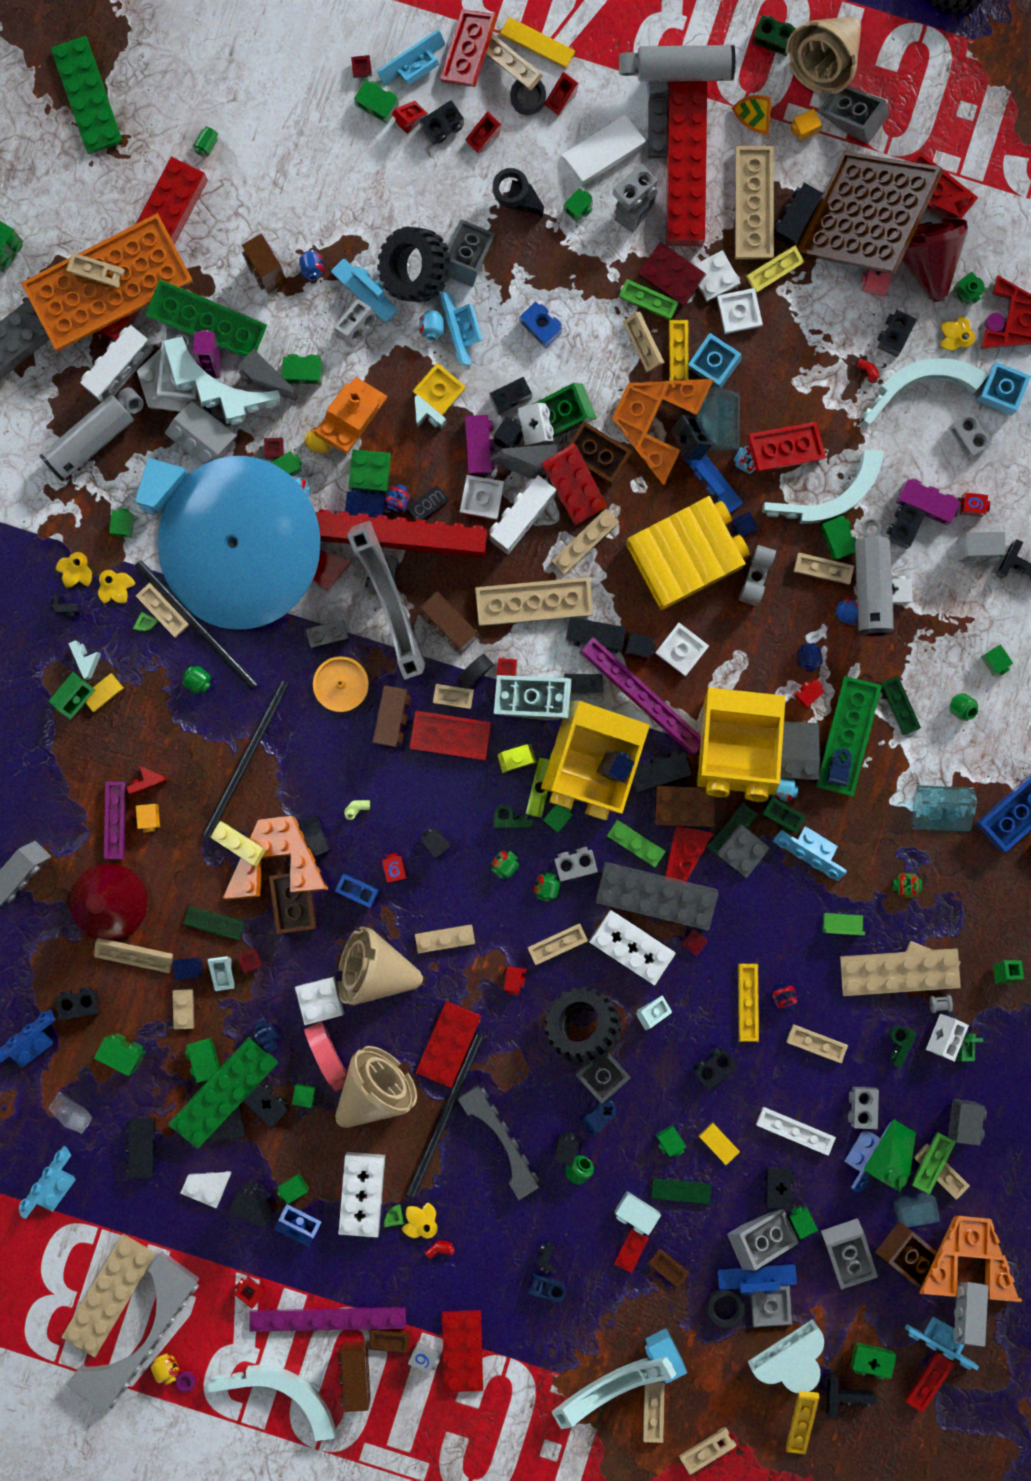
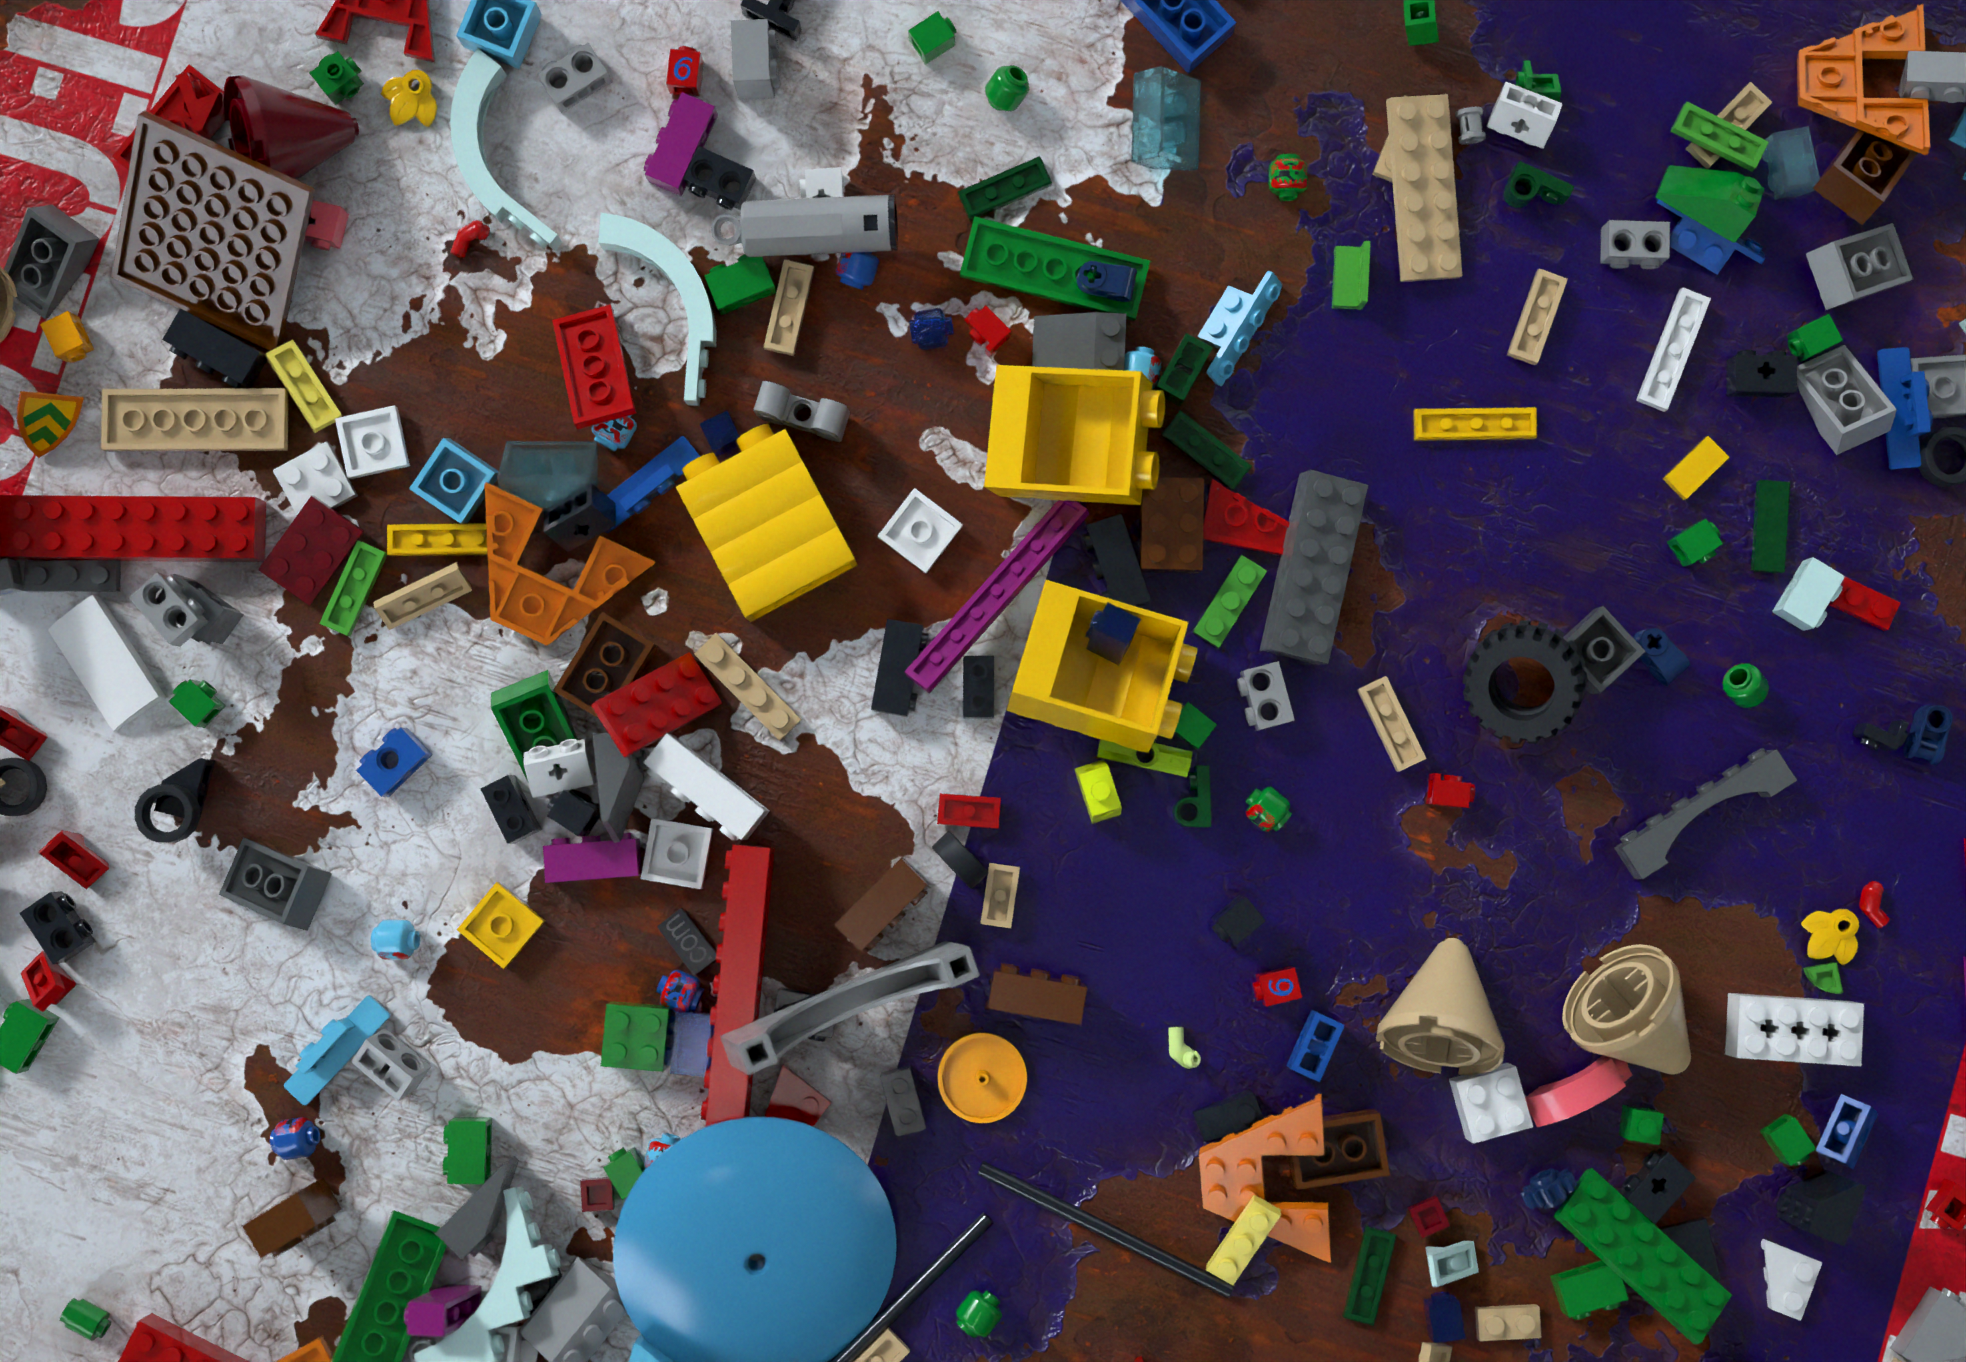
camera: 90 degrees left, 0 degrees up
yellow head [305,428,333,453] -> none
orange brick [314,376,388,455] -> none
black tyre [377,226,452,303] -> none
black piece [406,1033,484,1198] -> none
red plate [410,711,491,761] -> none
light aqua slope [415,395,447,429] -> none
tan plate [415,924,475,953] -> none
red plate [416,1001,481,1088] -> none
medium azure bracket [440,292,483,367] -> none
tan plate [476,577,593,626] -> none
light aqua brick [494,675,572,720] -> none
green head [533,872,561,902] -> none
black brick [553,1131,579,1166] -> none
white brick [589,910,676,985] -> none
black brick [624,633,656,661] -> none
light aqua slope [636,995,672,1030] -> none
reddish brown tile [647,1247,690,1288] -> none
dark red plate [681,929,708,956] -> none
black brick [692,1047,738,1091] -> none
dark grey plate [716,824,770,878] -> none
head [771,982,799,1012] -> none
black brick [877,310,917,357] -> none
dark grey brick [948,1099,987,1146] -> none
magenta tile [985,313,1005,332] -> none

